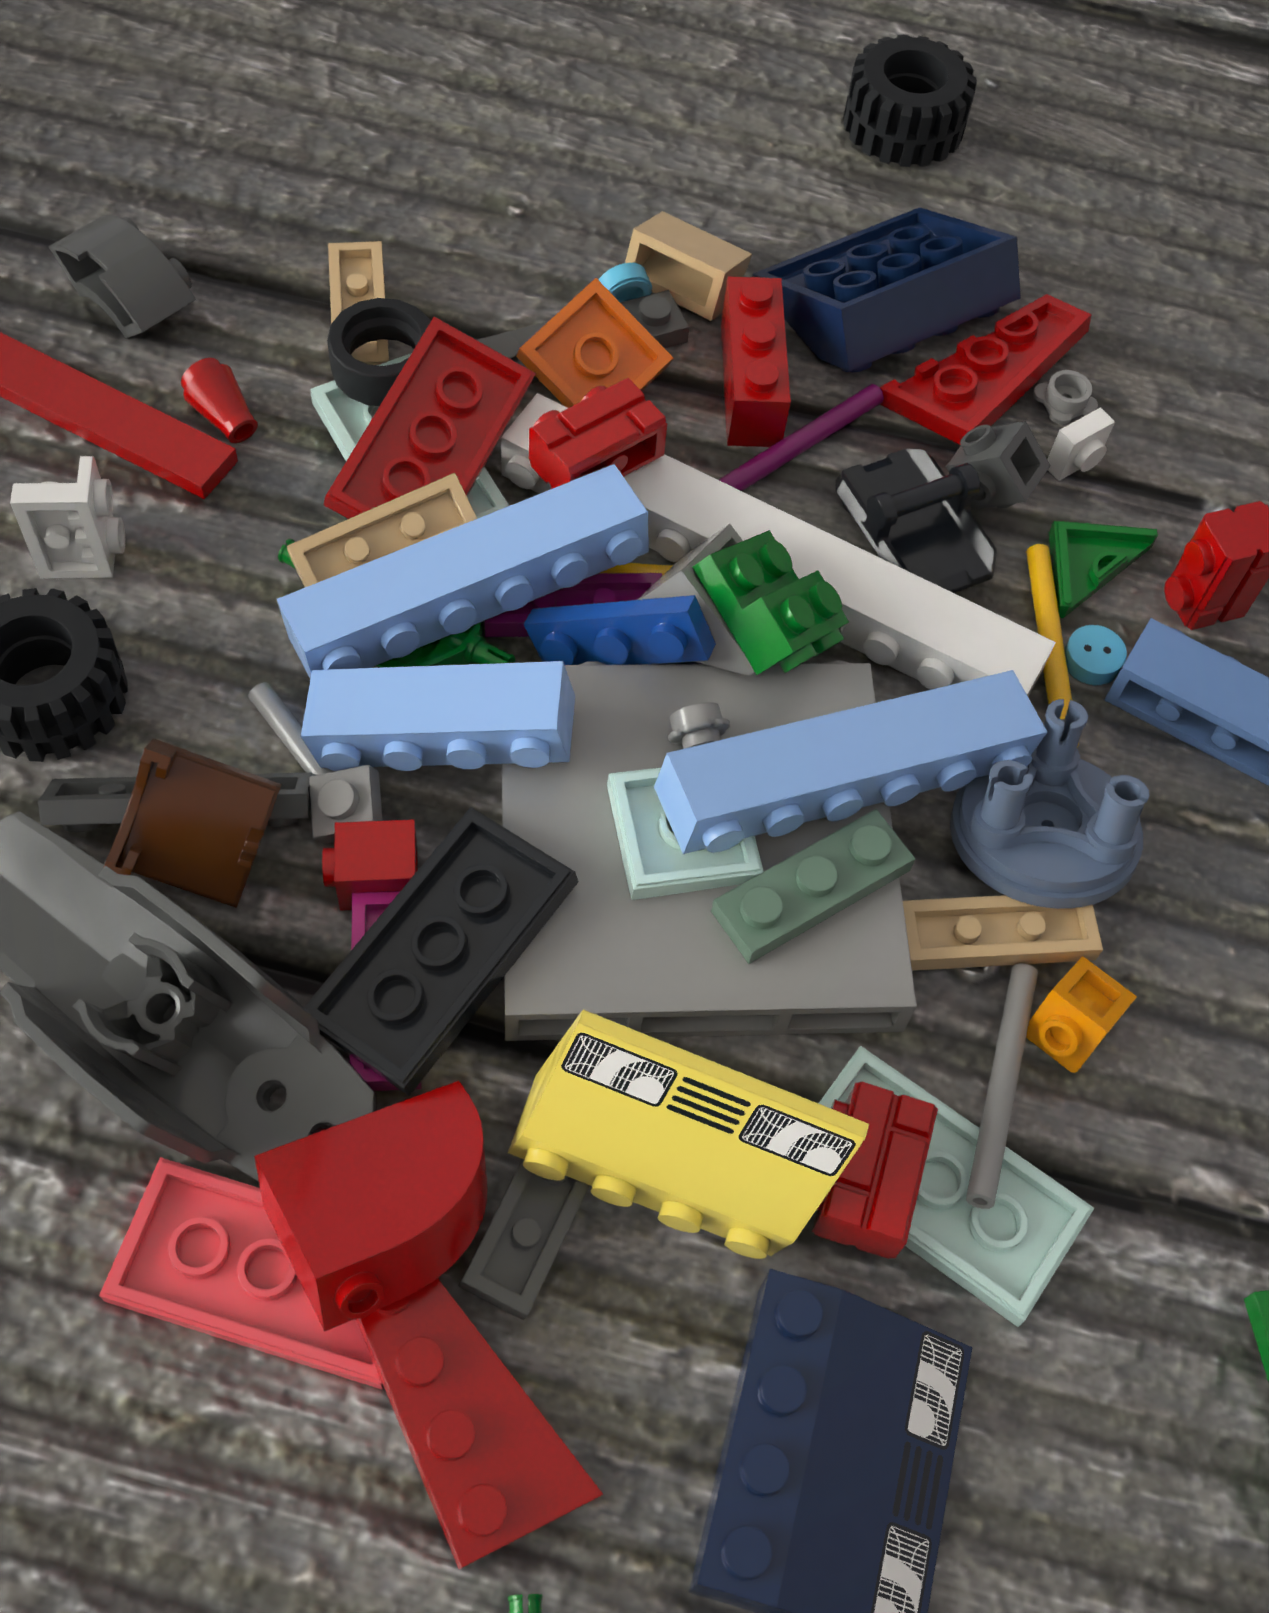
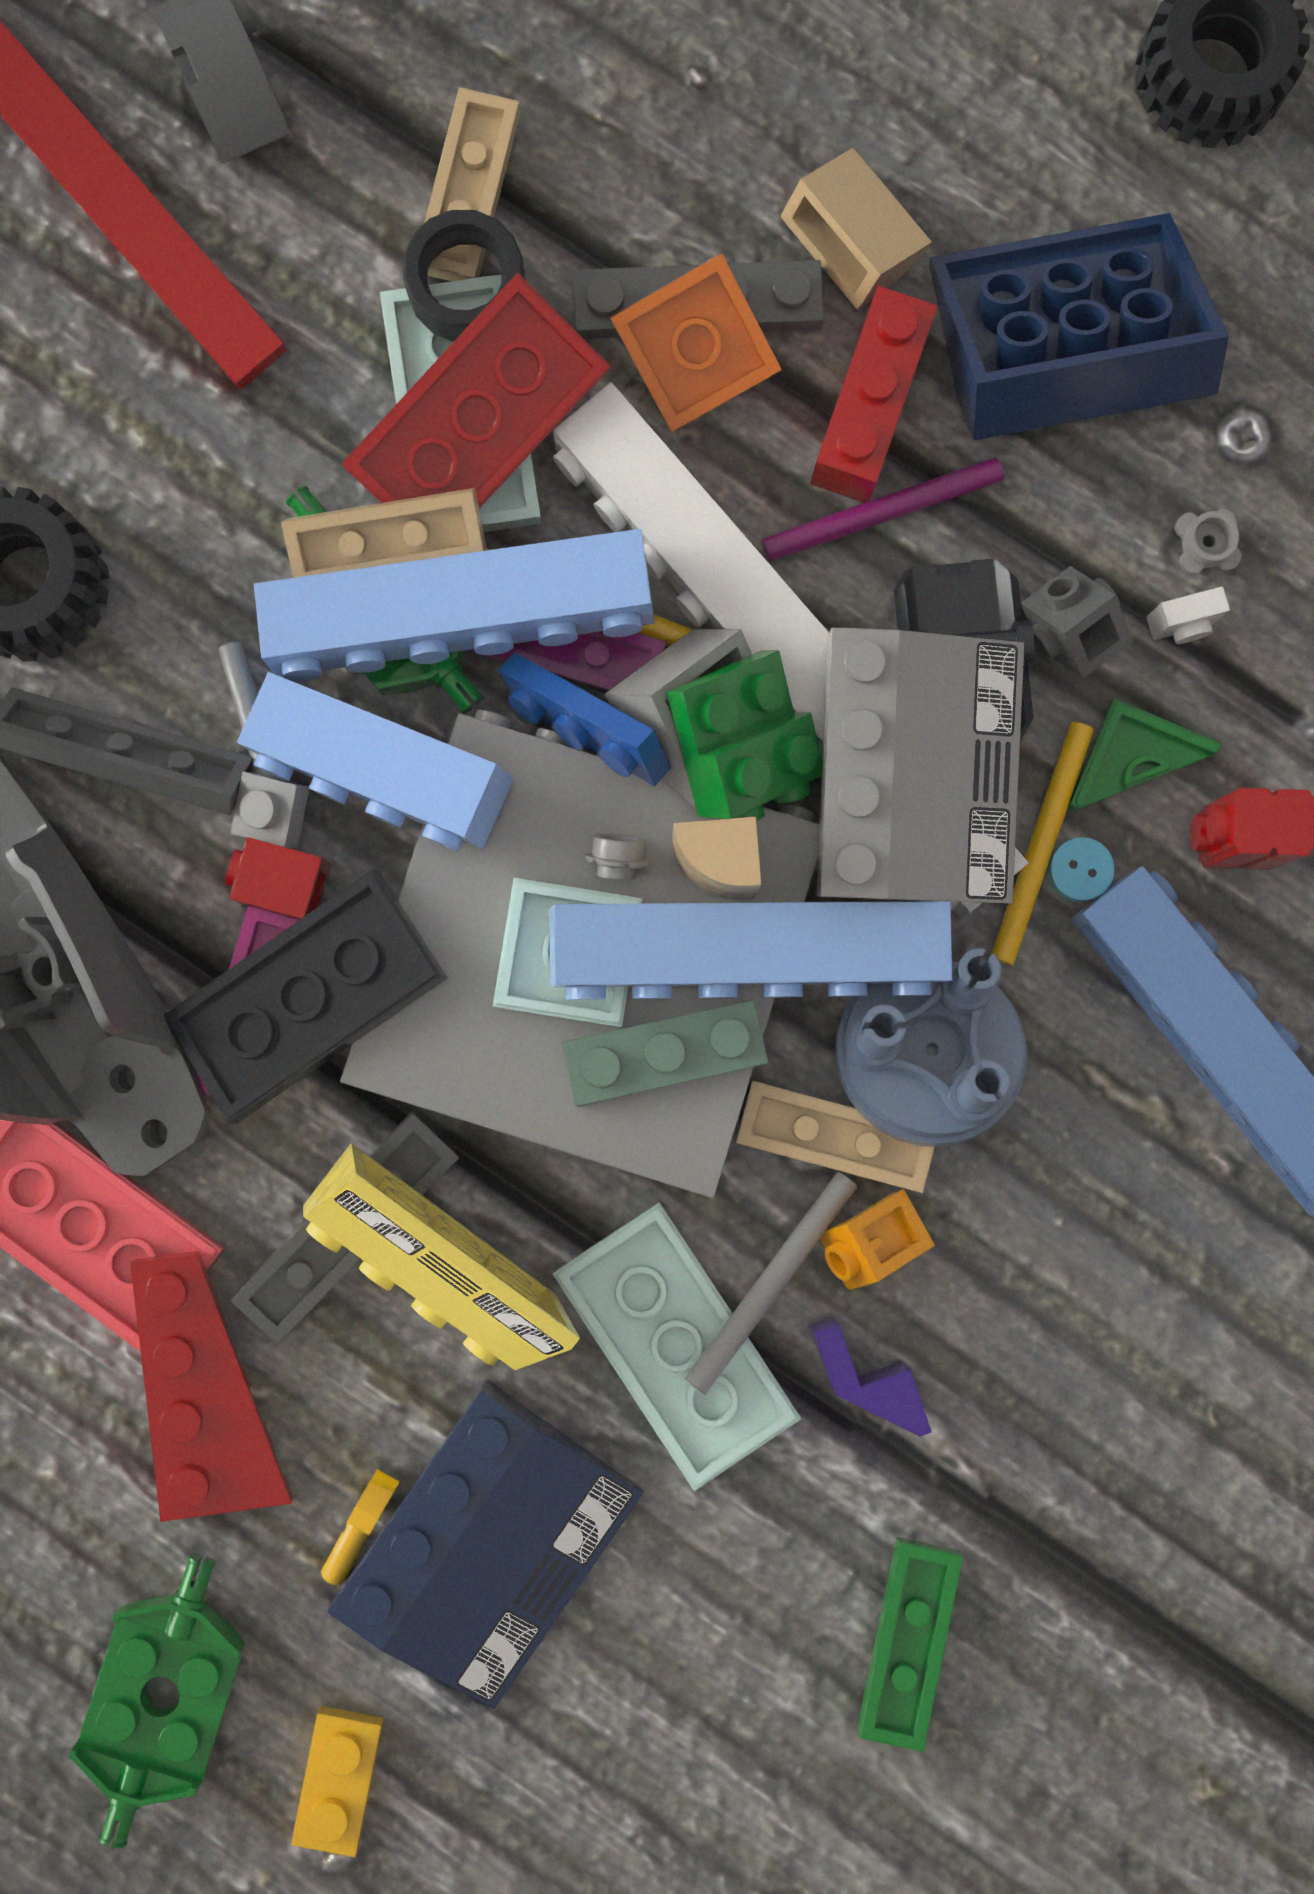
camera: 20 degrees right, 25 degrees up
white bracket [10,456,125,579] -> none
reddish brown piece [103,738,282,908] -> none
red cone [181,357,258,444] -> none
red brick [254,1080,488,1332] -> none
red brick [529,377,668,489] -> none
medium azure tile [599,263,652,302] -> none
red brick [812,1082,938,1259] -> none
red wing [879,294,1092,445] -> none
none -> yellow bar [321,1469,400,1585]
none -> tan brick [672,817,761,899]
none -> dark purple slope [809,1317,932,1437]
none -> light grey slope [817,628,1024,904]

